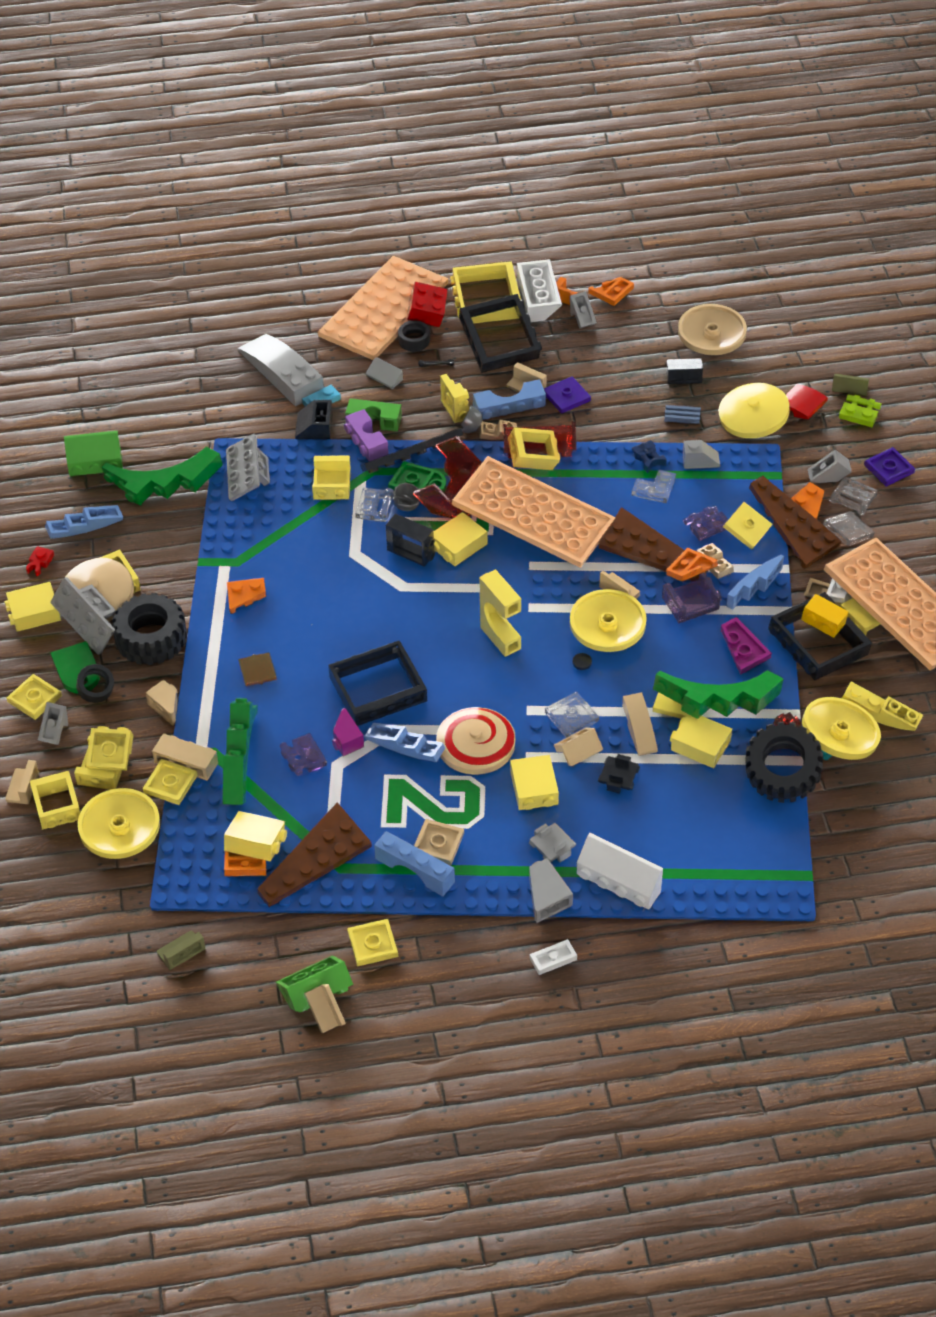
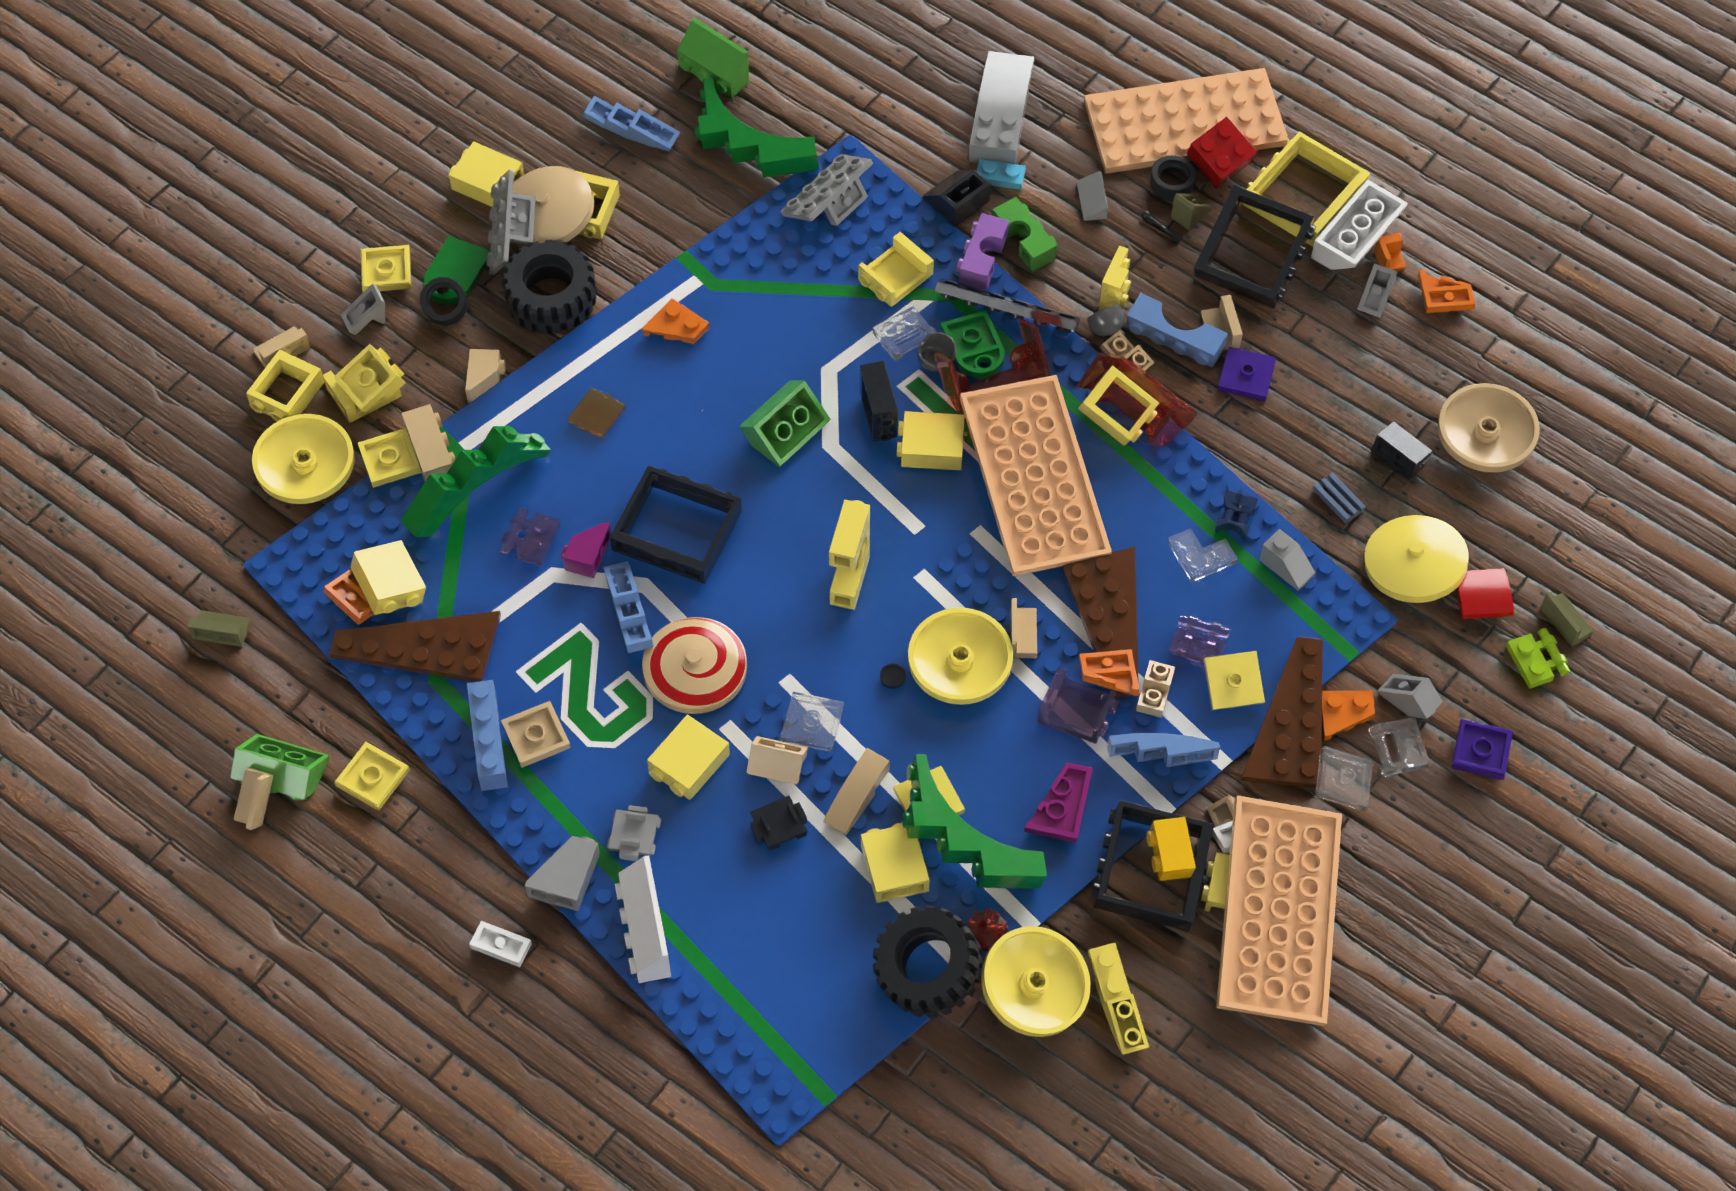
camera: 45 degrees right, 10 degrees up
red plate [26,546,54,576] -> none
none -> bright green slope [739,380,831,466]
none -> olive slope [1171,193,1213,231]

